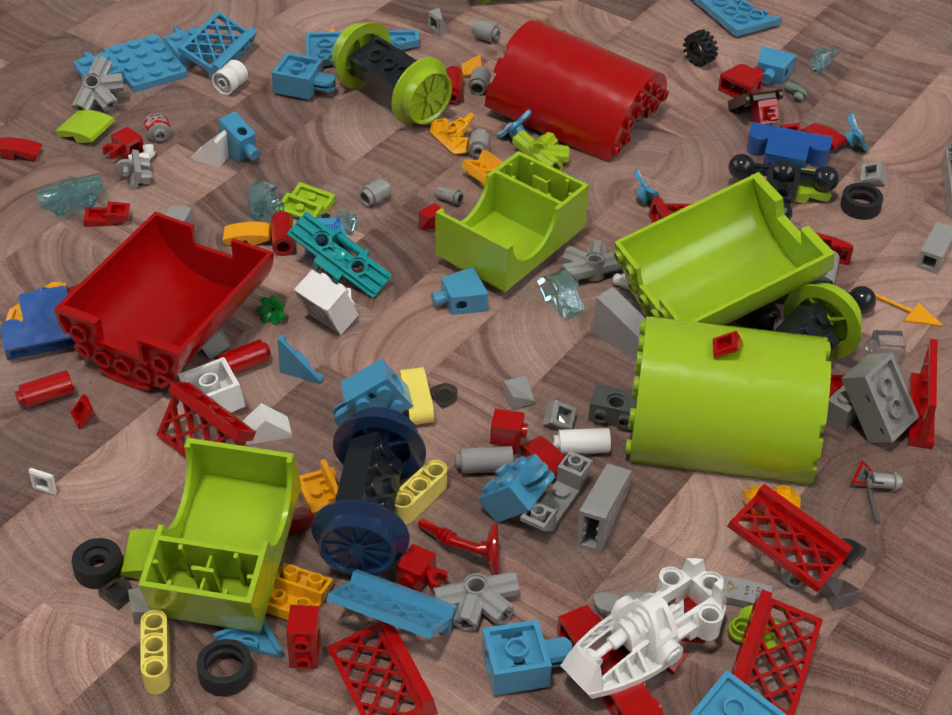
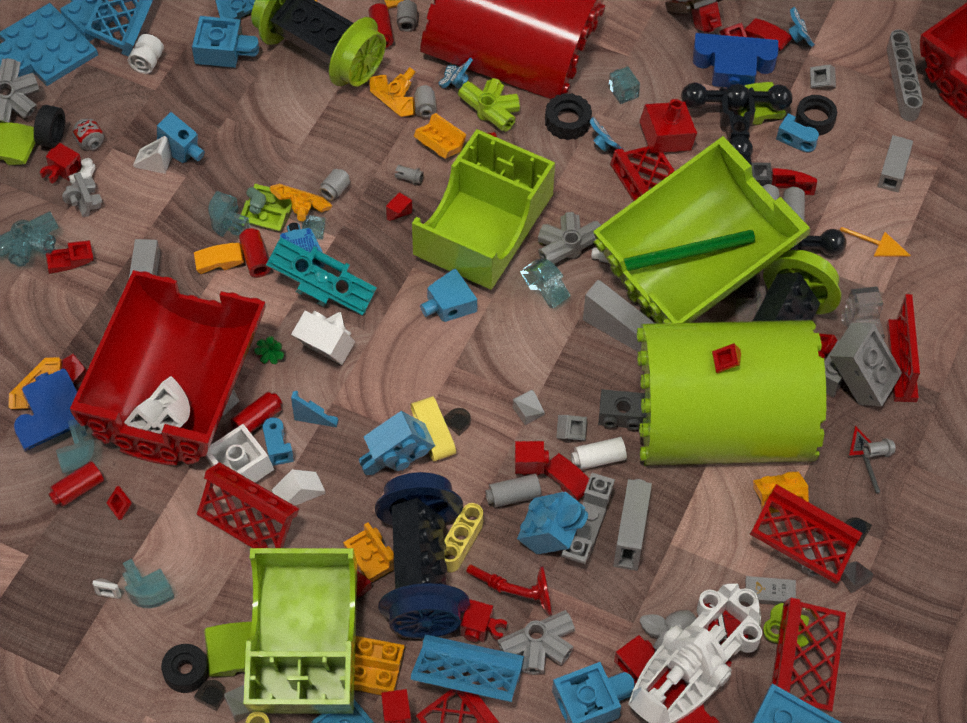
camera: 10 degrees left, 15 degrees up
none -> black tyre [33,105,65,148]
none -> clear light blue brick [56,419,94,473]
none -> clear light blue brick [122,558,175,609]
none -> white brick [124,376,190,434]
none -> sand green arm [246,187,266,214]
none -> dark azure leg [263,418,294,466]
none -> light orange piece [270,183,332,221]
none -> black tyre [545,93,592,140]
none -> clear light blue brick [609,67,640,104]
none -> green axle [624,230,755,271]
none -> red brick [639,99,697,153]
none -> dark azure leg [776,113,819,152]

